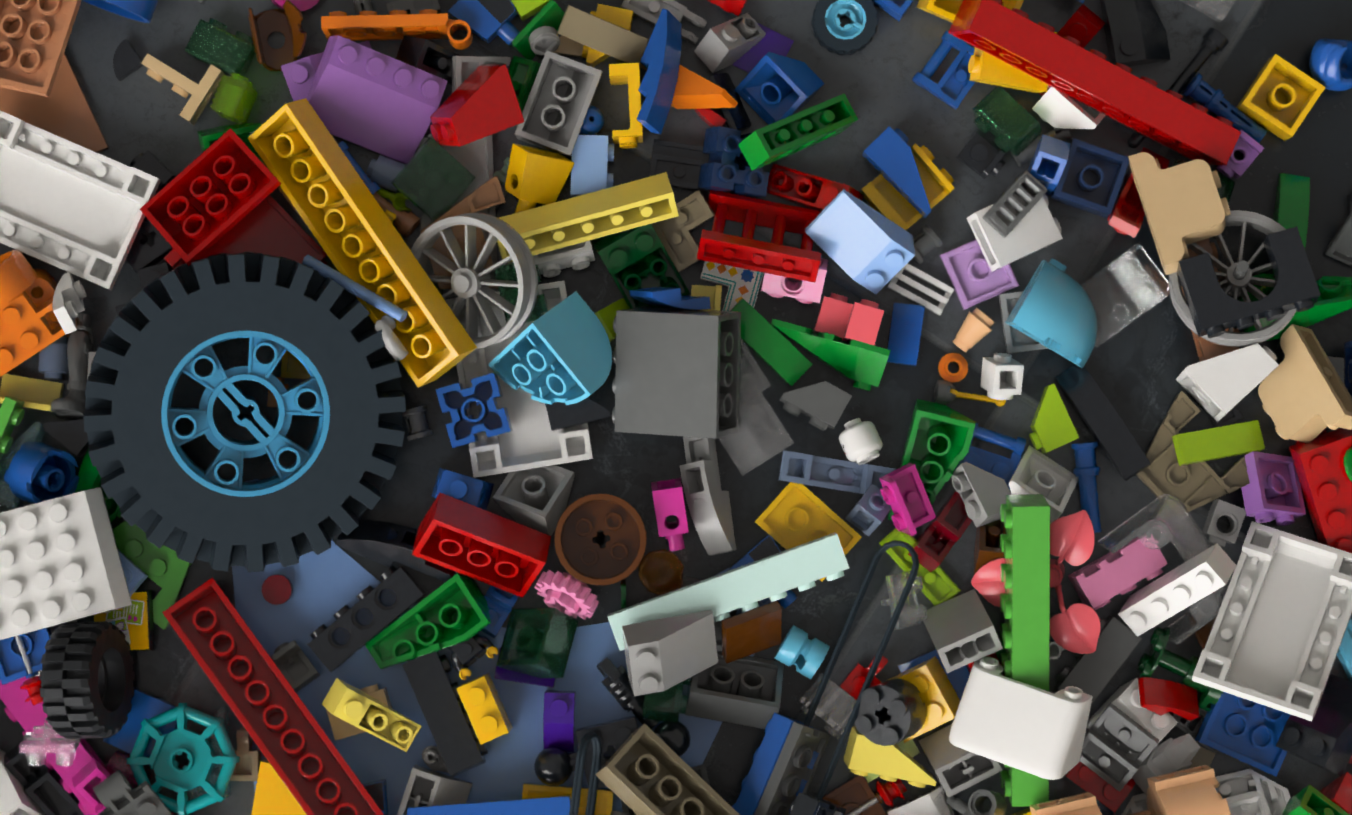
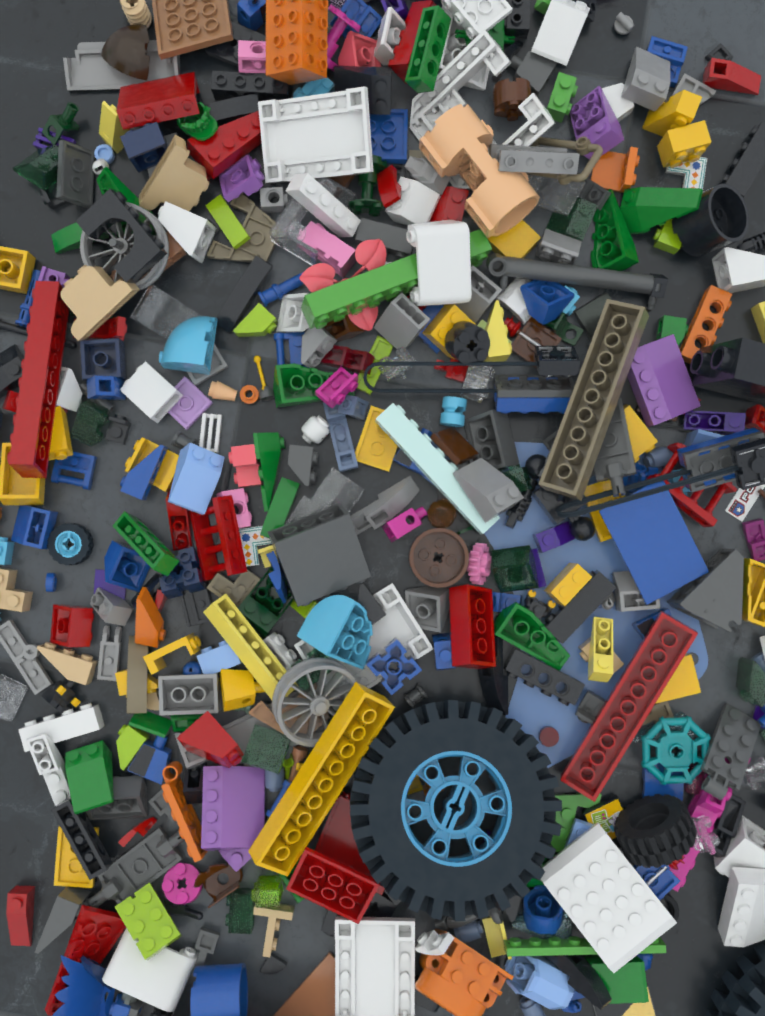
camera: 105 degrees left, 0 degrees up
medium blue bar [302,254,408,322] -> none
light grey arm [375,315,408,361] -> none
light grey tile [529,26,560,55] -> none
blue slope [637,9,682,135] -> none
blue slope [887,303,925,366] -> none
white brick [980,353,1024,400] -> none
dark grey slope [982,170,1048,238] -> none
dark grey slope [1080,702,1159,792] -> none

